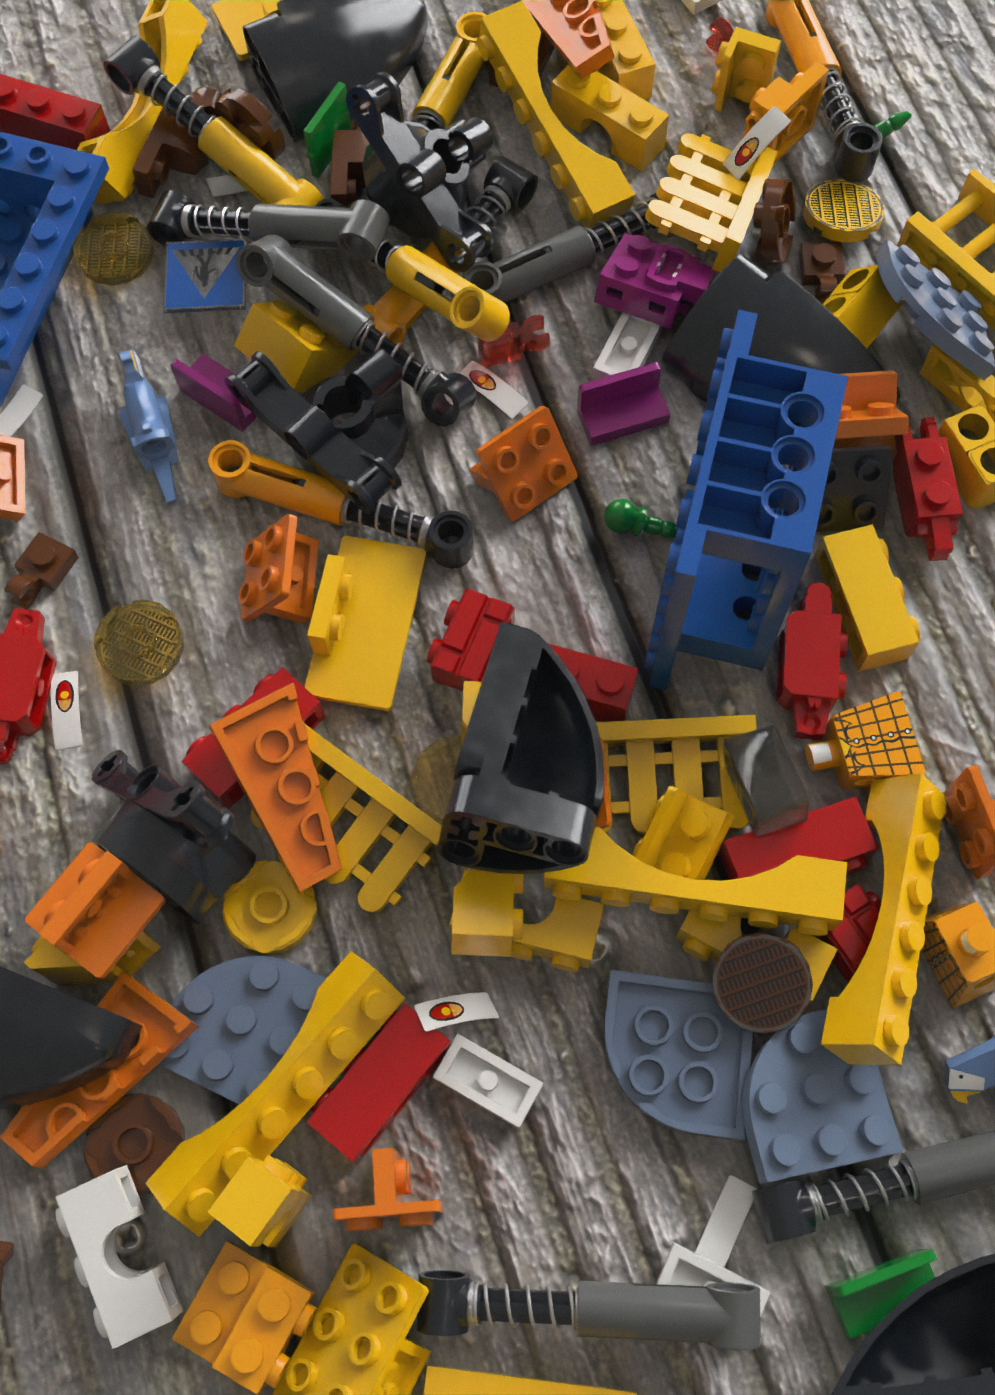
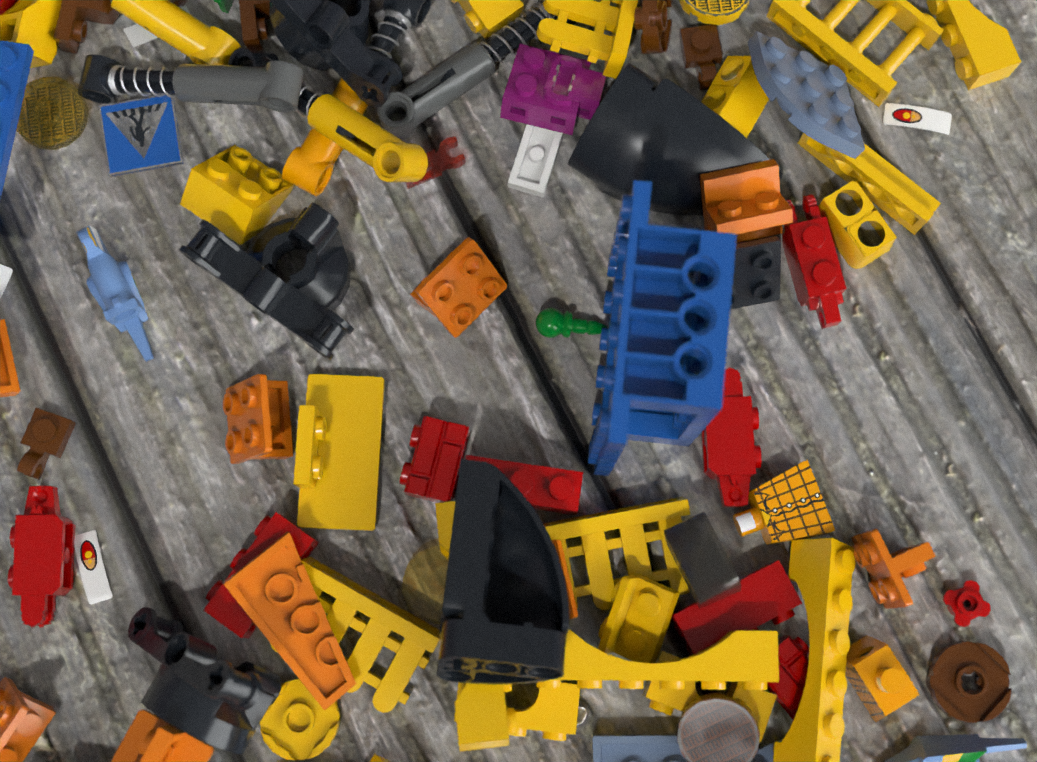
camera: 10 degrees left, 10 degrees up
clear yellow tile [94,599,184,686] -> none
magenta panel [170,353,257,432] -> none
piece [208,440,474,569] -> none
piece [236,234,476,427] -> none
white sticker [460,361,528,419] -> none
magenta panel [577,362,670,446] -> none
yellow brick [815,524,920,672] -> none

